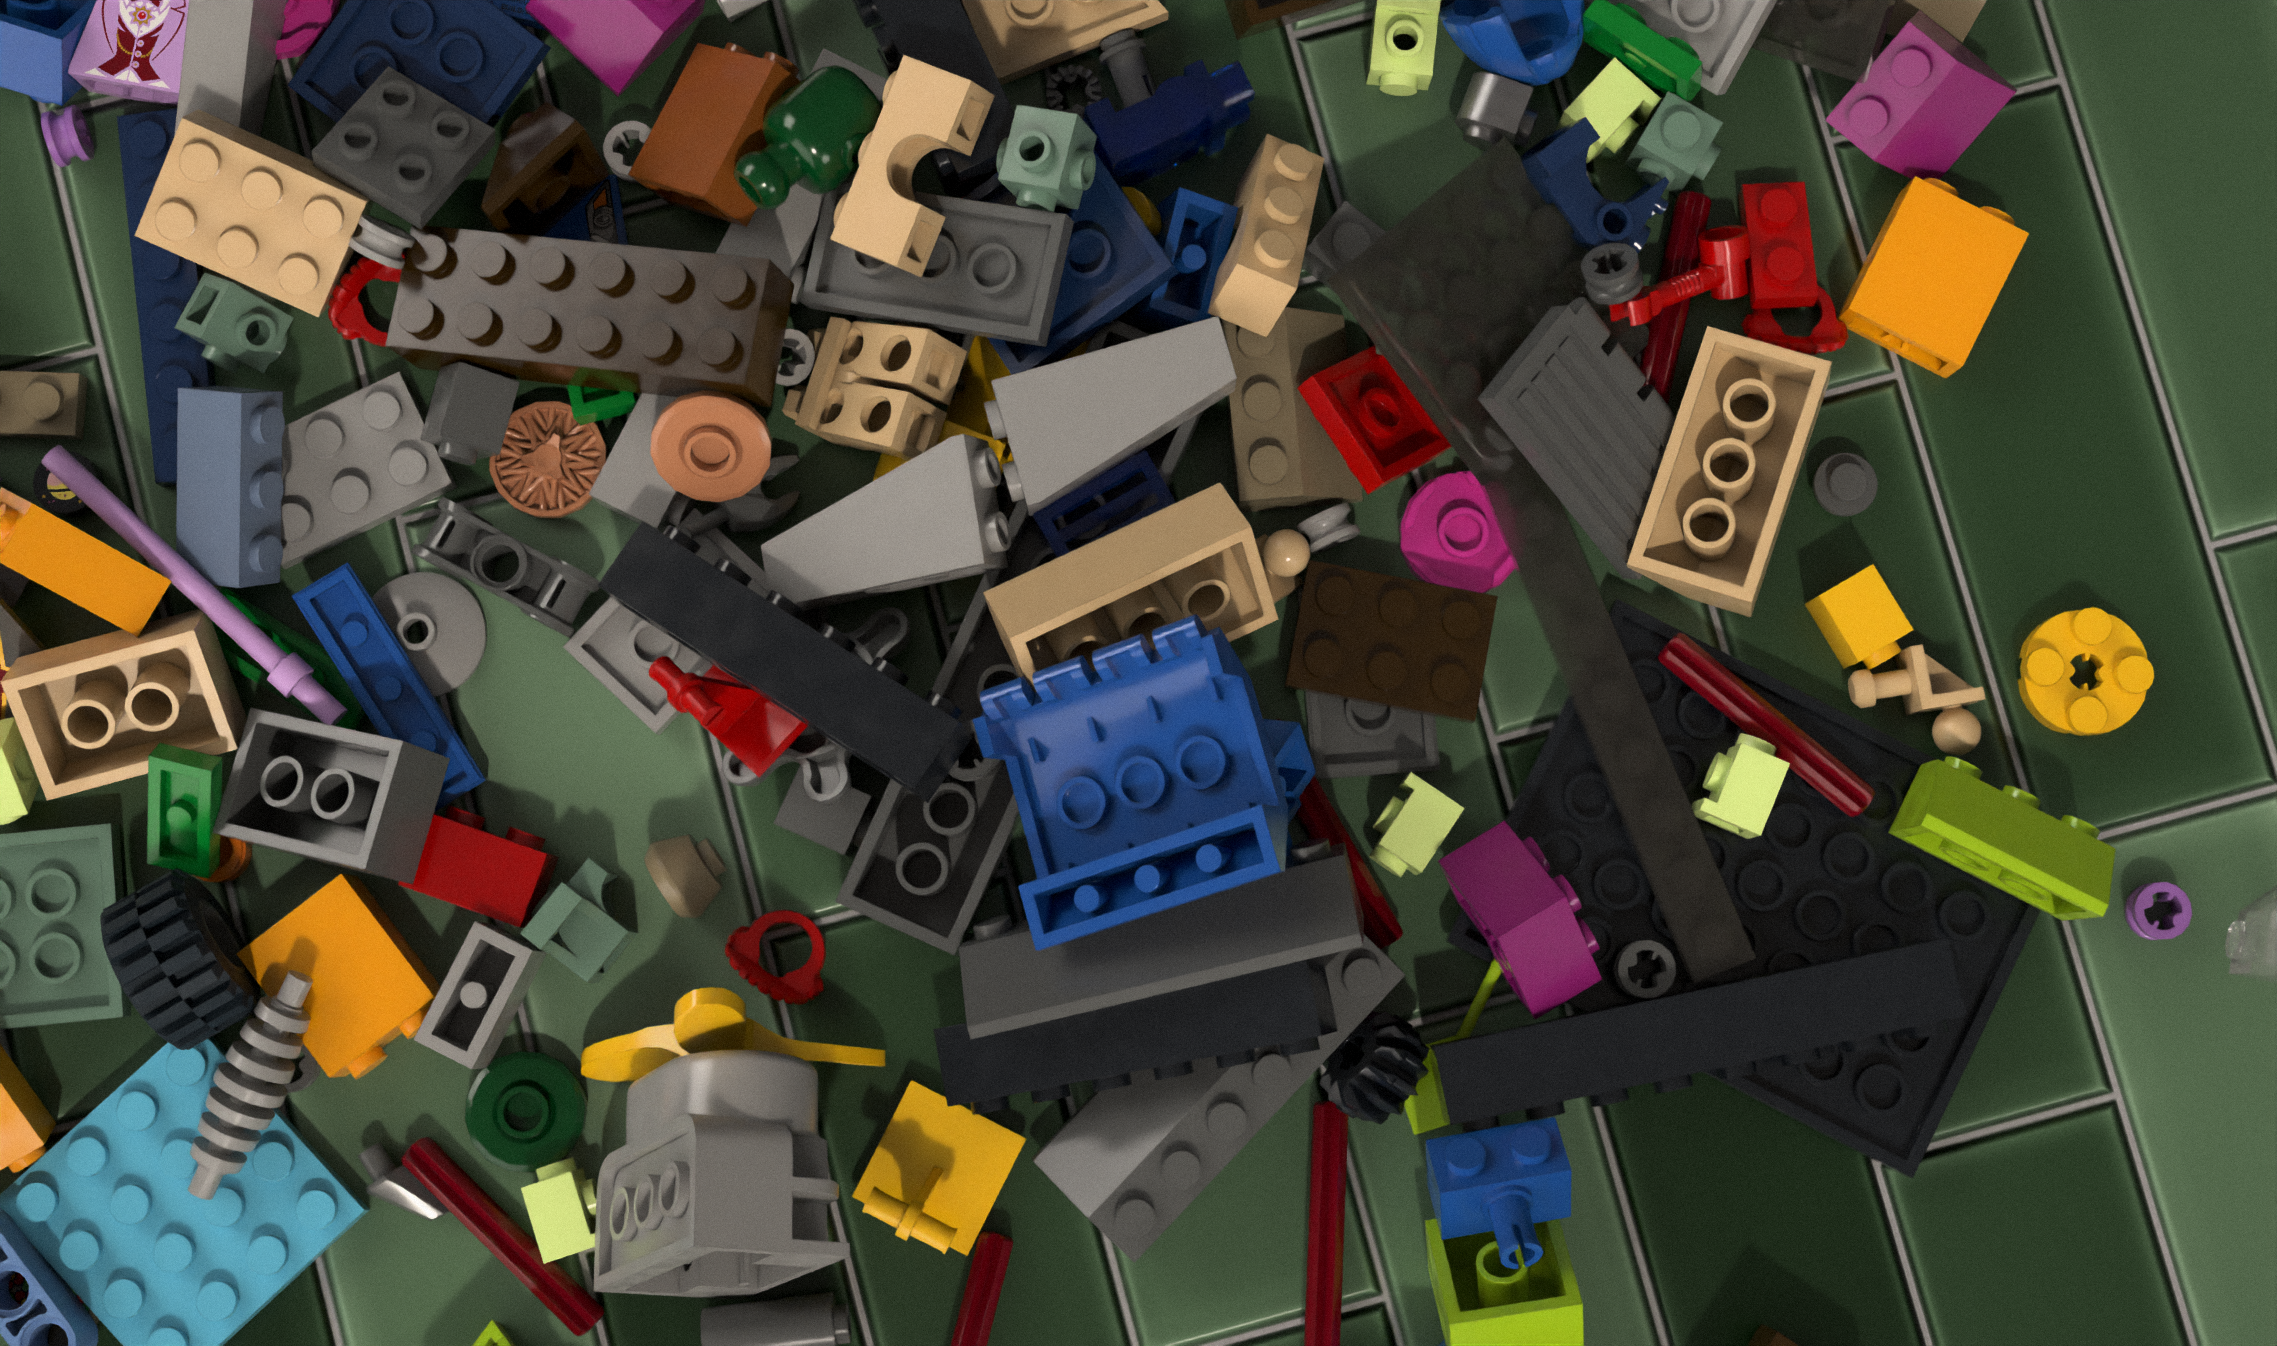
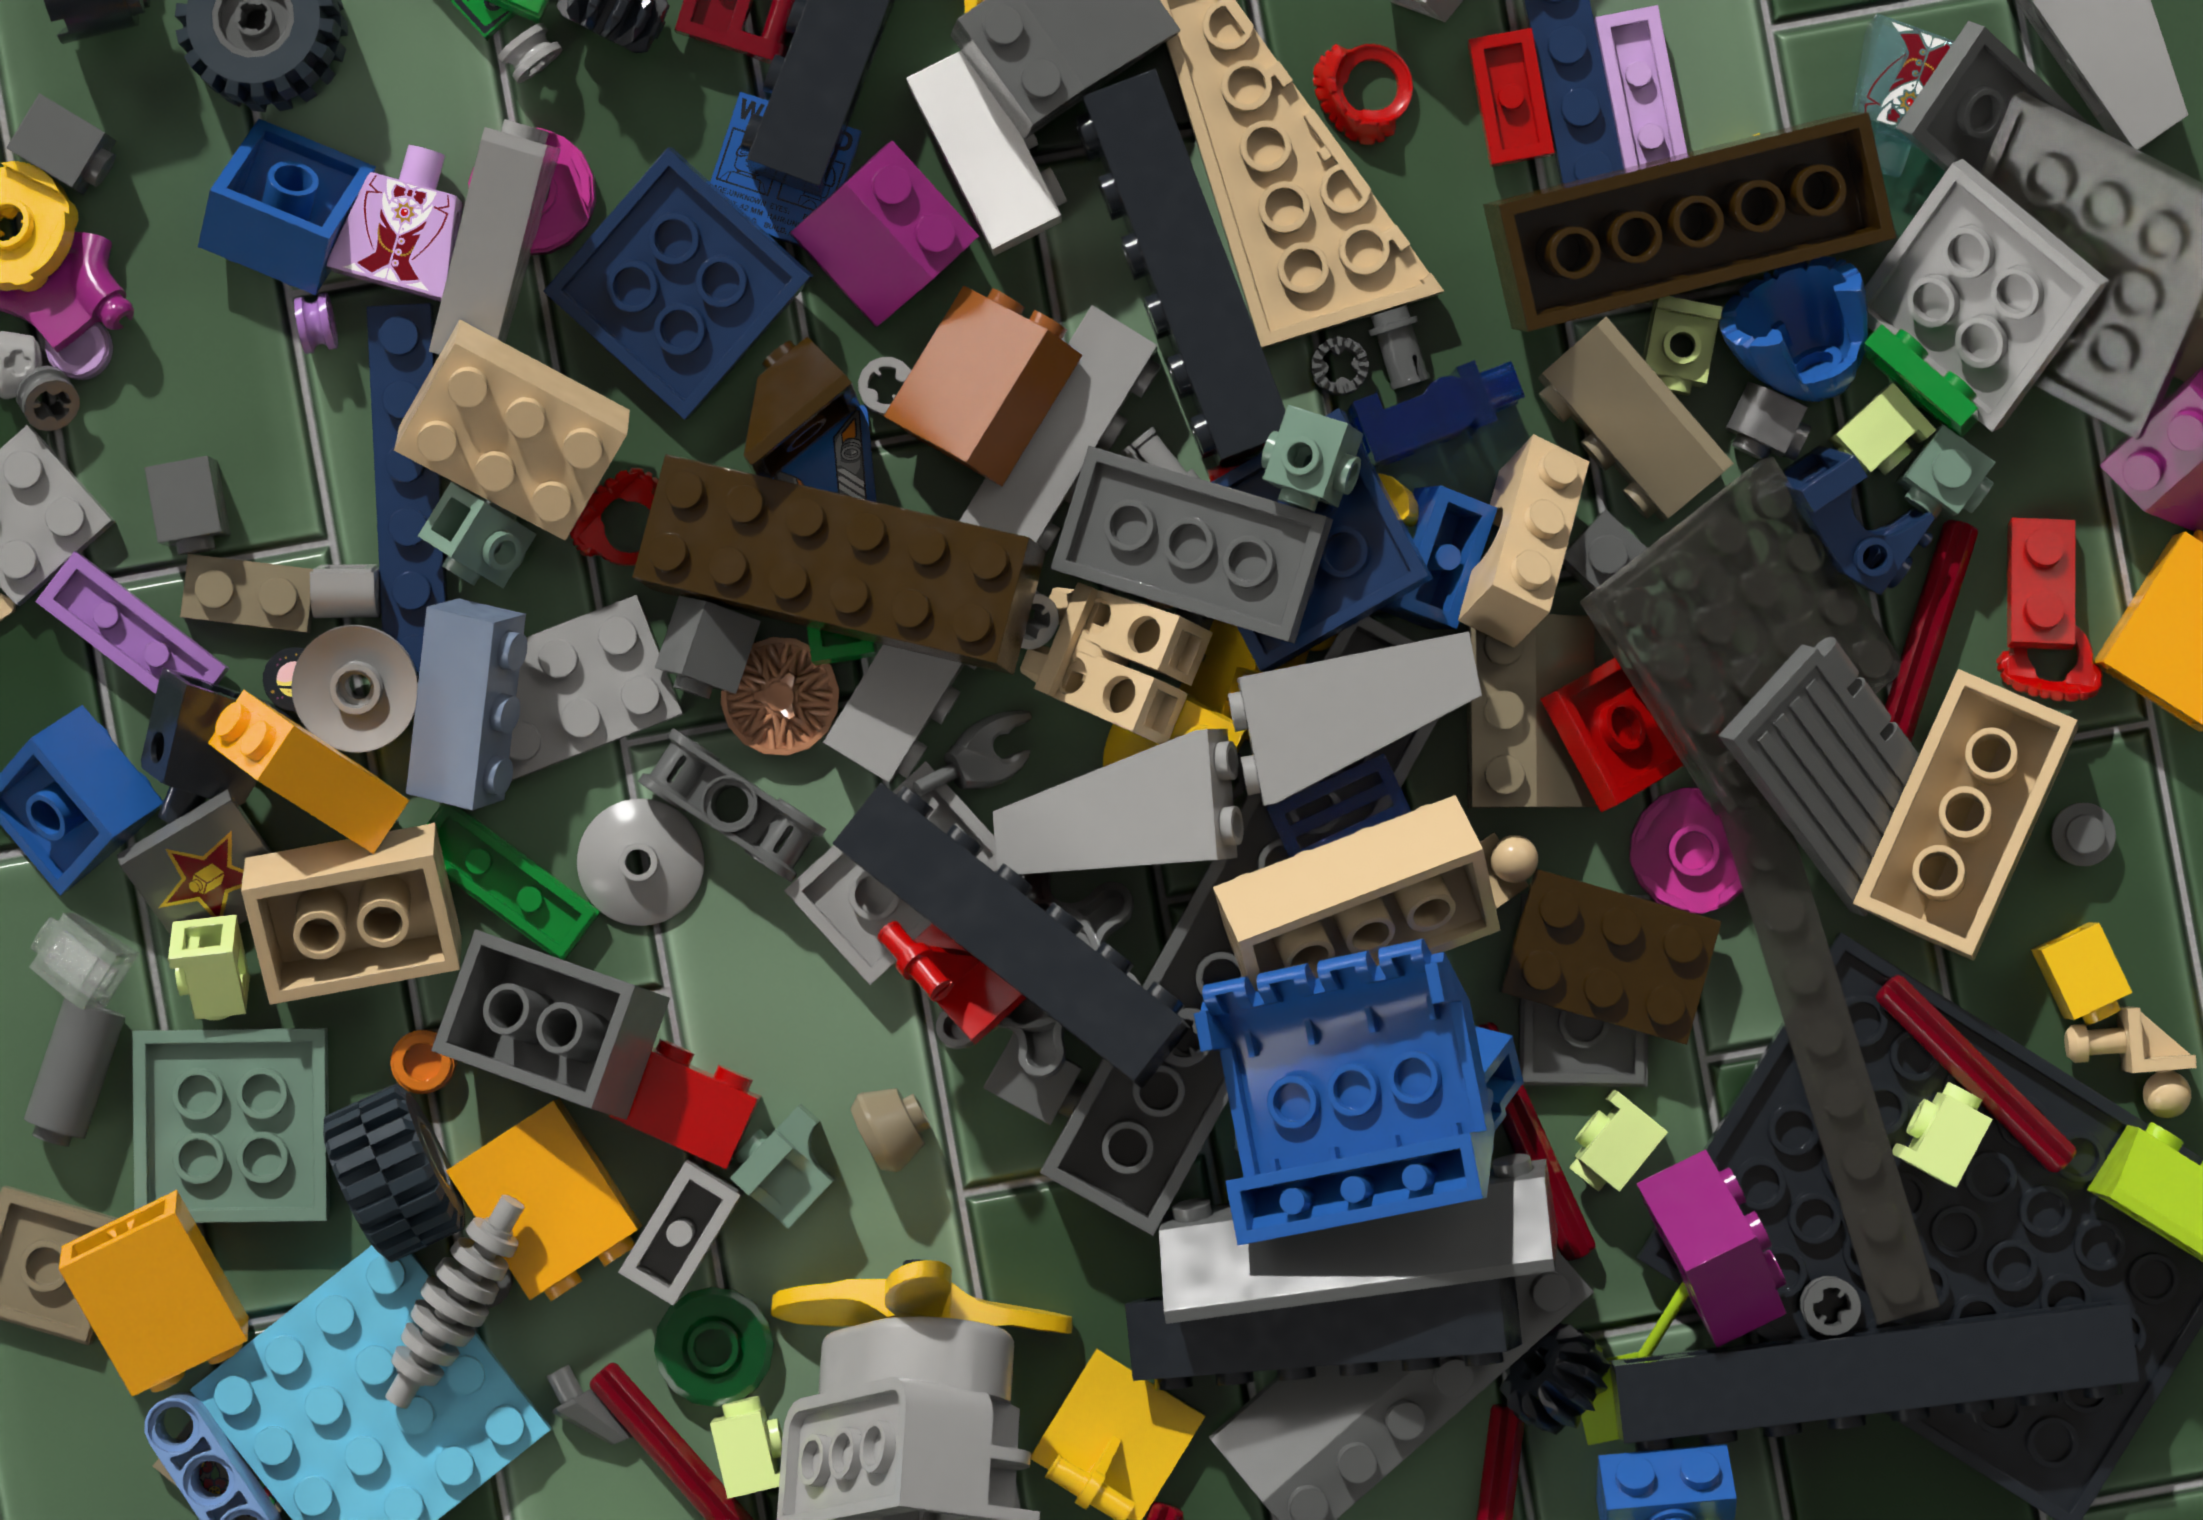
camera: 10 degrees right, 5 degrees up
lavender bar [41,445,348,726] -> none
green plate [147,743,223,879] -> none
blue tile [292,562,487,812] -> none
dark grey plate [312,66,495,229] -> none
light grey bush [348,214,415,269] -> none
nougat wheel [650,390,772,502] -> none
red piece [725,909,826,1005] -> none
dark green piece [733,65,883,210] -> none
tan arch [830,55,995,278] -> none
light grey bush [1296,503,1361,556] -> none
dark grey bush [1581,242,1643,305] -> none
red brick [1609,225,1751,327] -> none
none -> light grey dish [291,625,419,752]
none -> light grey brick [310,564,381,618]
none -> dark tan slope [1538,317,1734,522]

